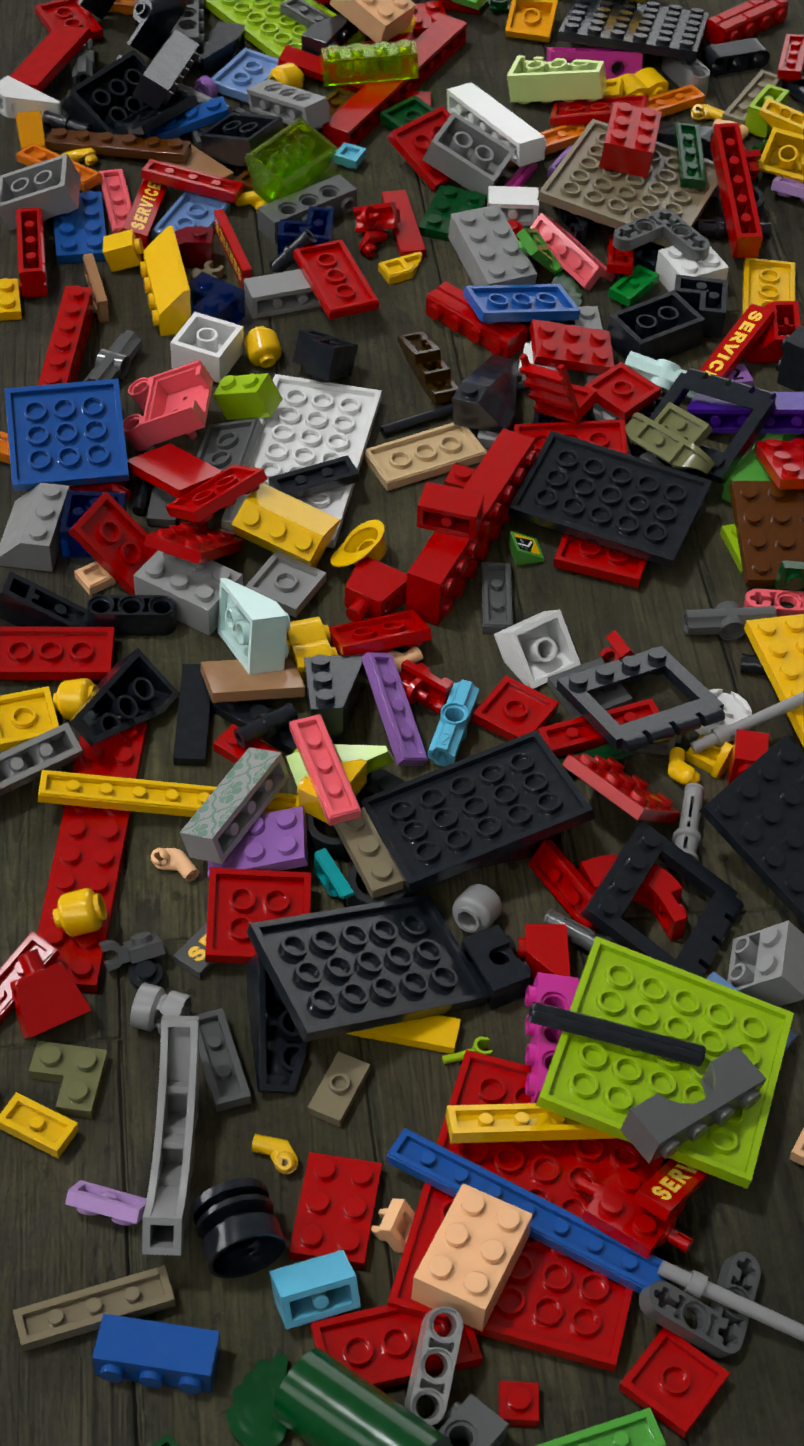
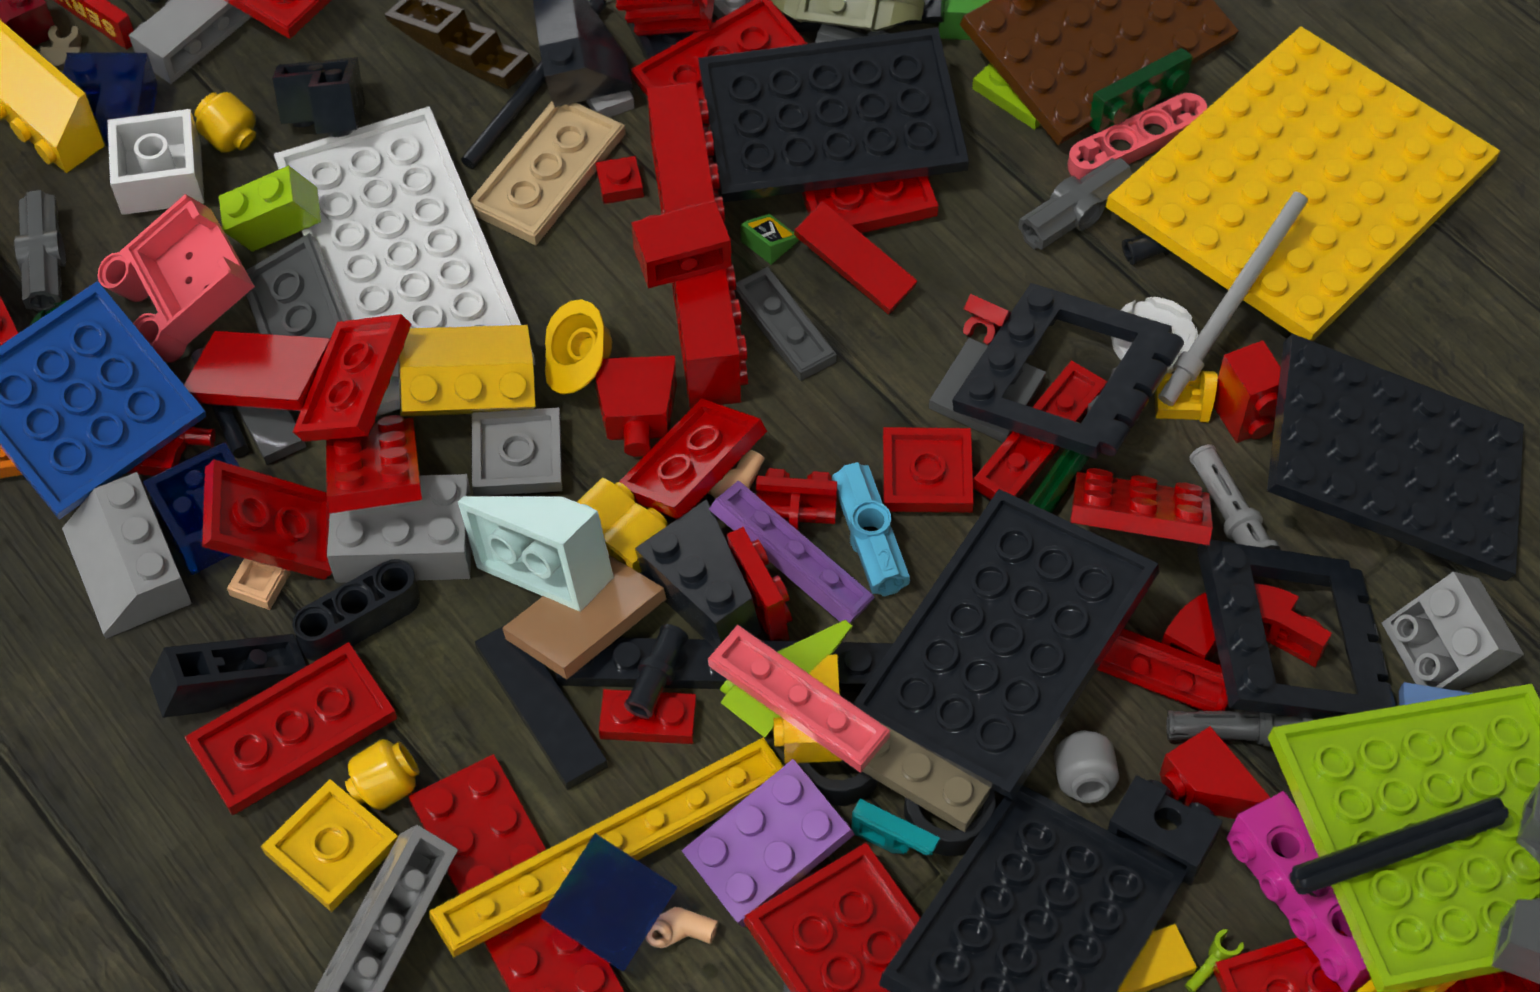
camera: 30 degrees left, 10 degrees up
black wedge [69,648,180,746] -> none
light grey brick [180,747,290,864] -> none
black plate [269,455,359,499] -> none
white slope [494,610,581,689] -> none
yellow arm [668,747,700,785] -> none
none -> clear blue plate [539,833,677,972]
none -> red plate [727,527,792,641]
none -> red tile [794,201,917,315]

